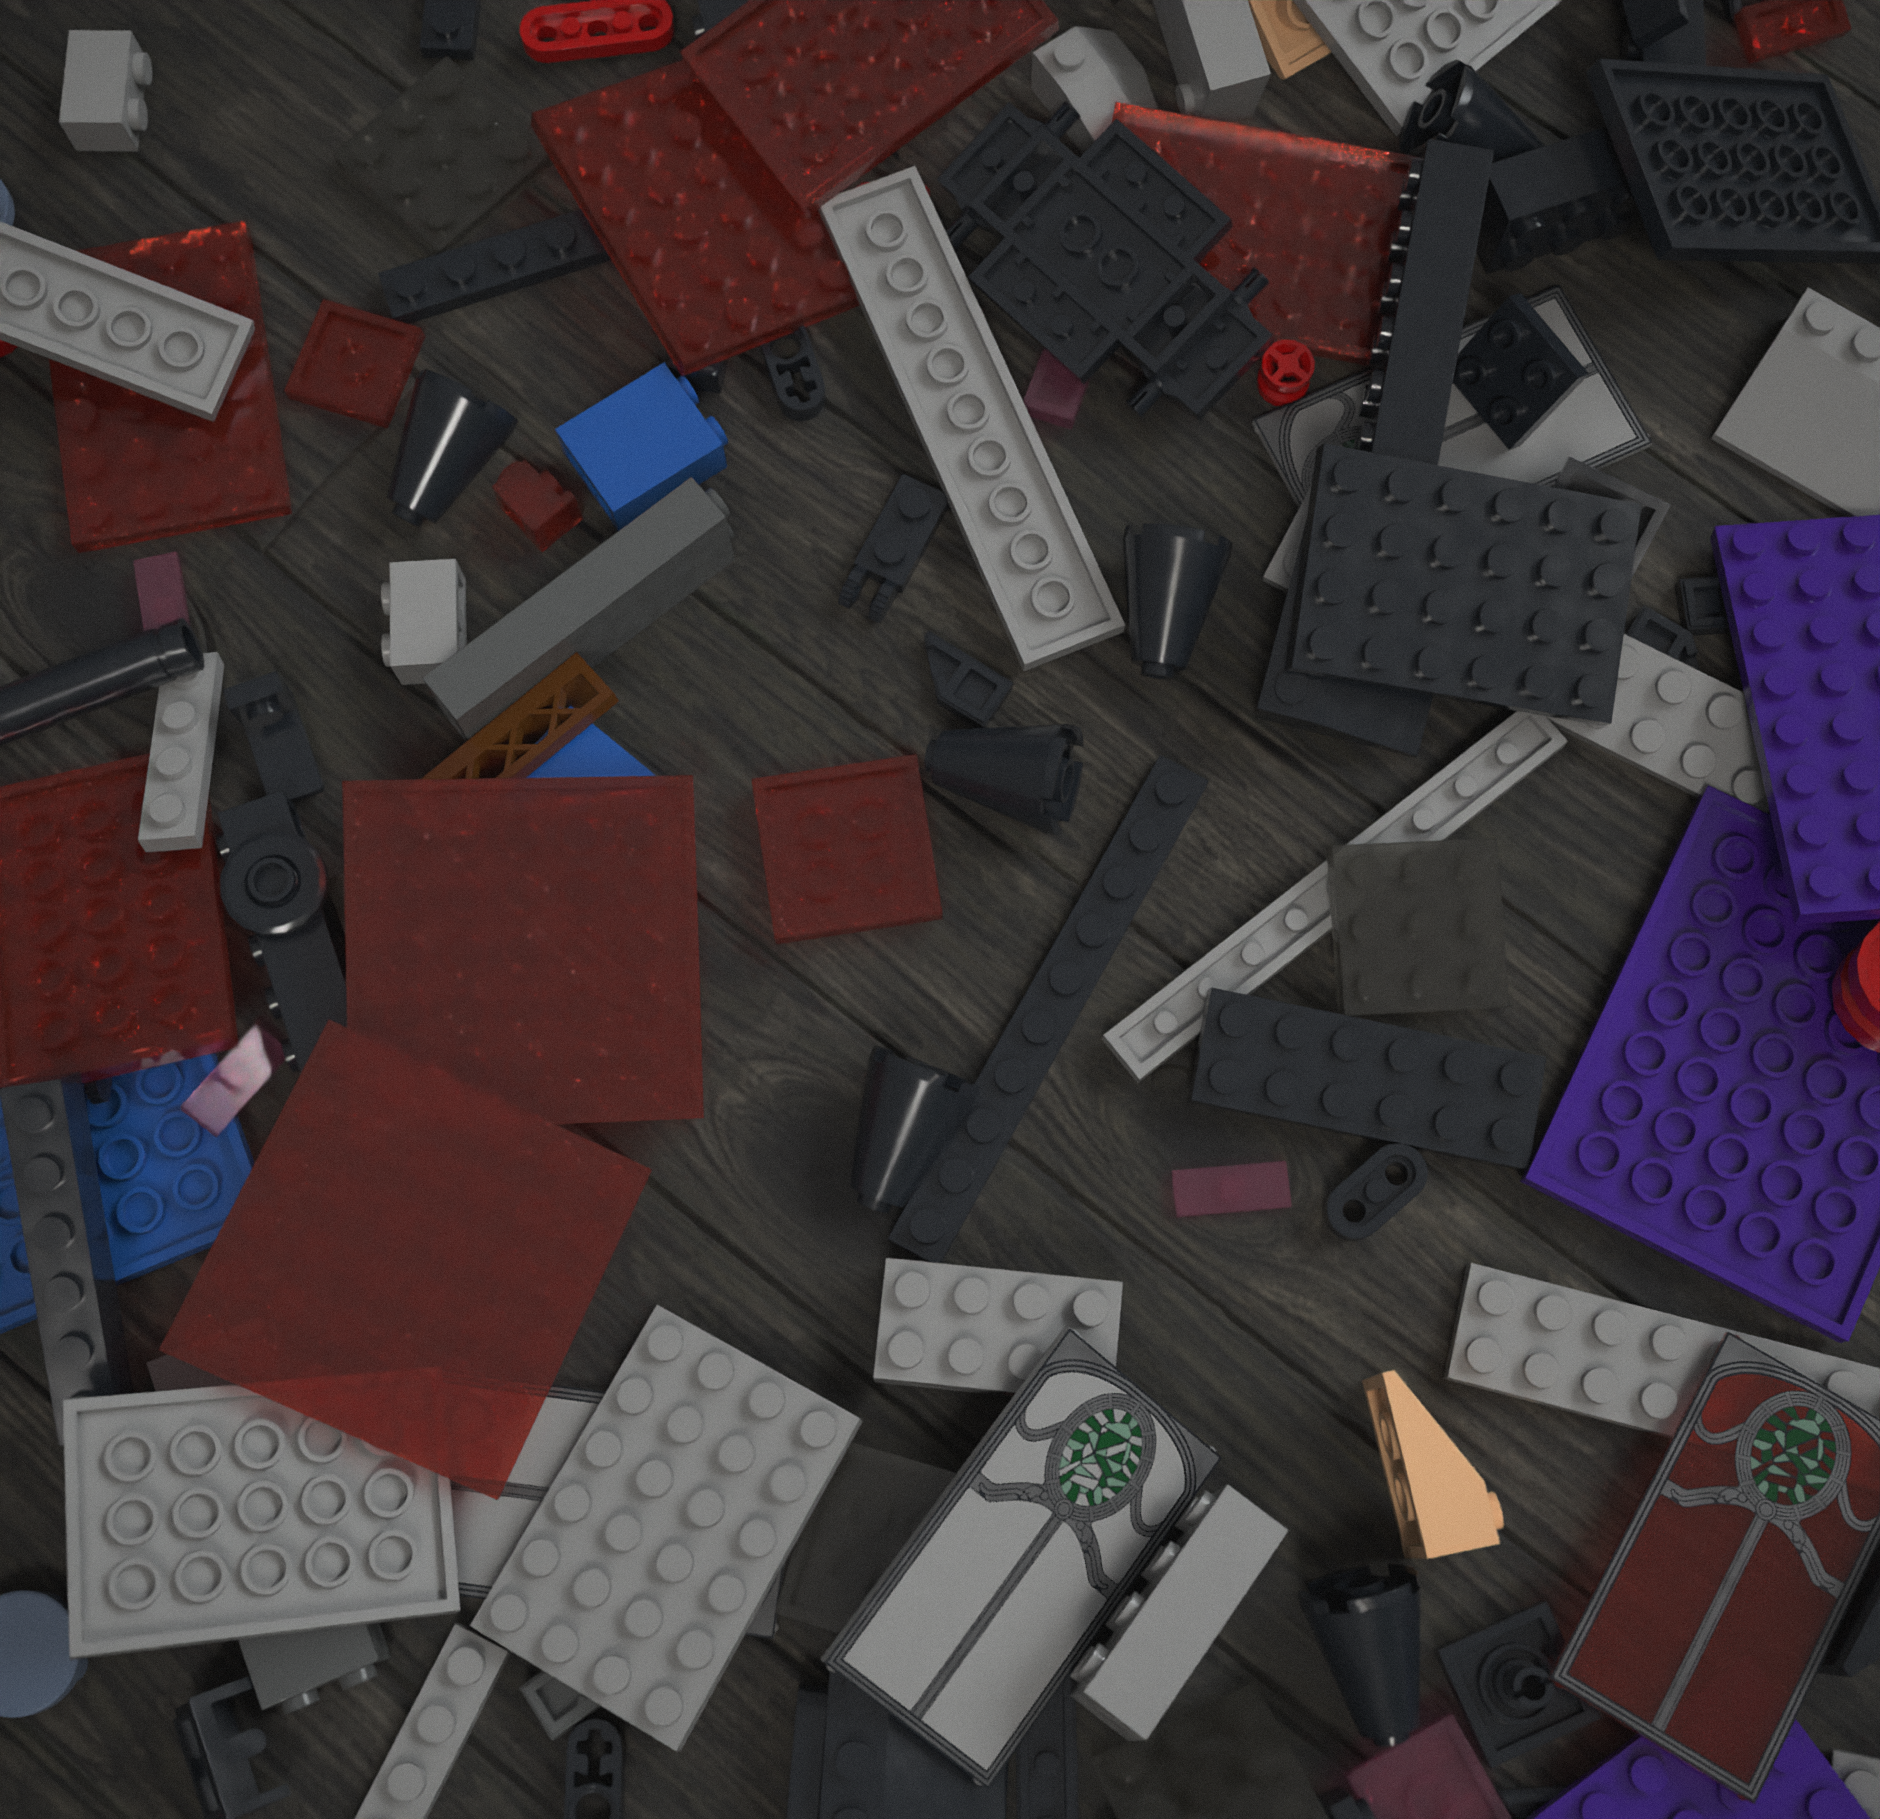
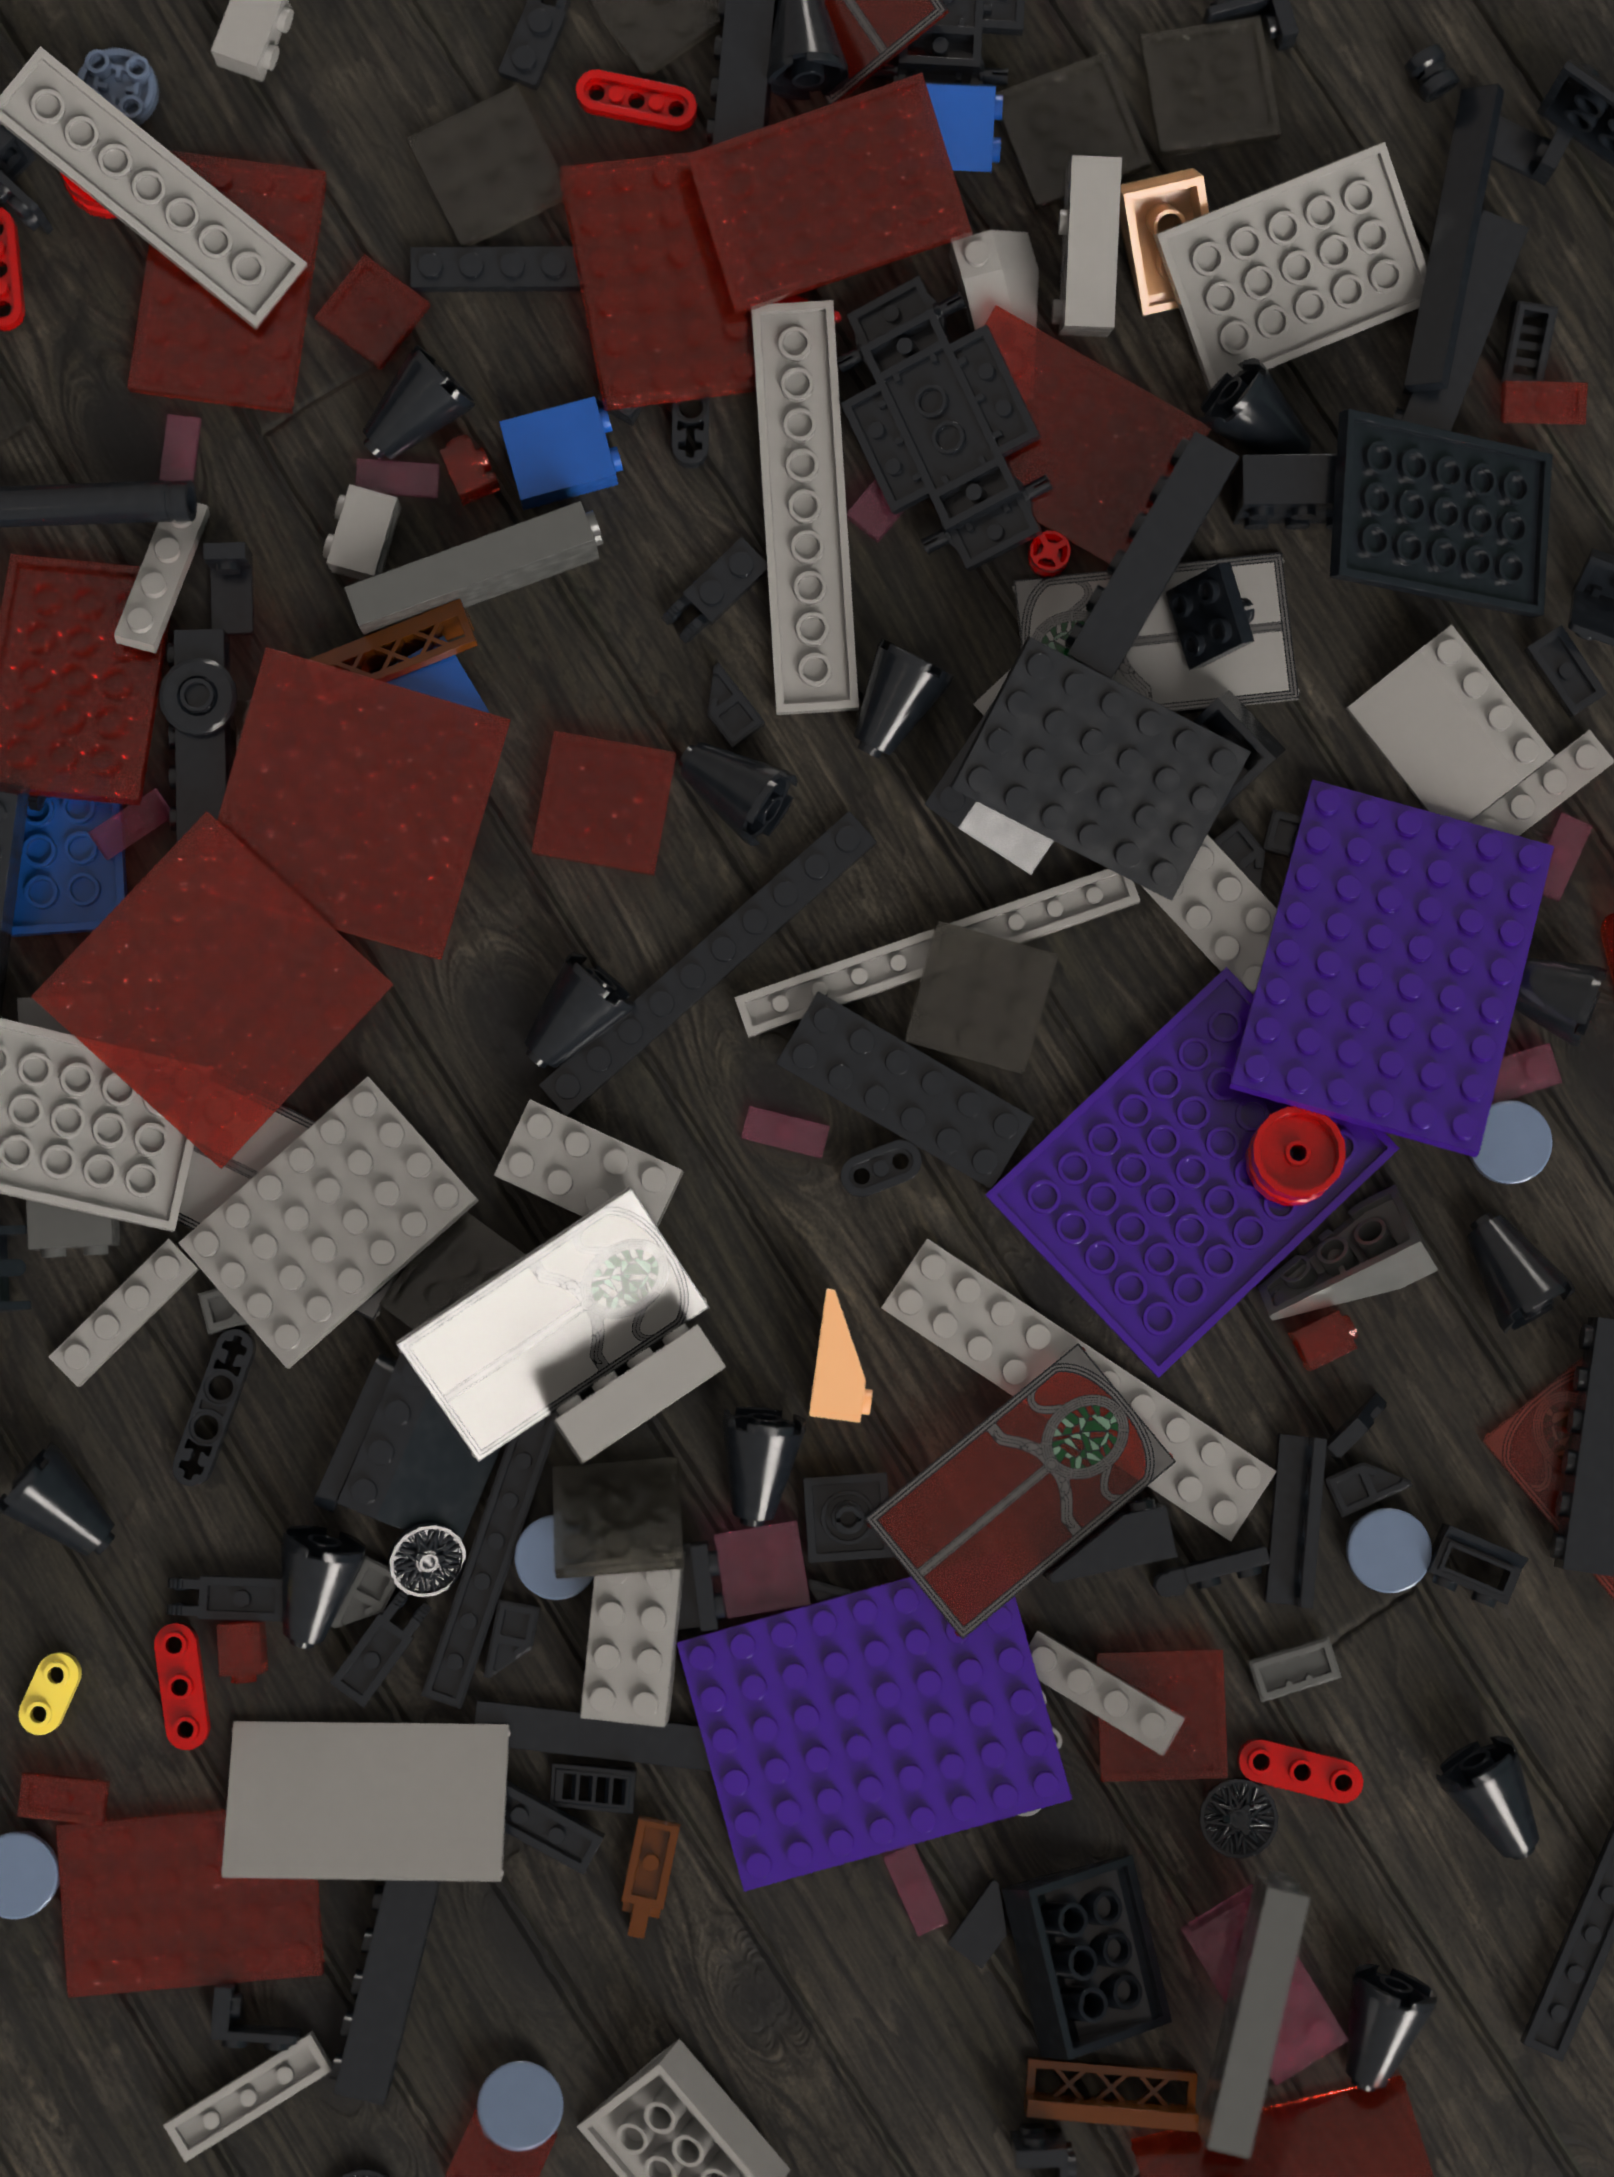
camera: 15 degrees right, 10 degrees up
none -> clear pink piece [355,459,440,498]

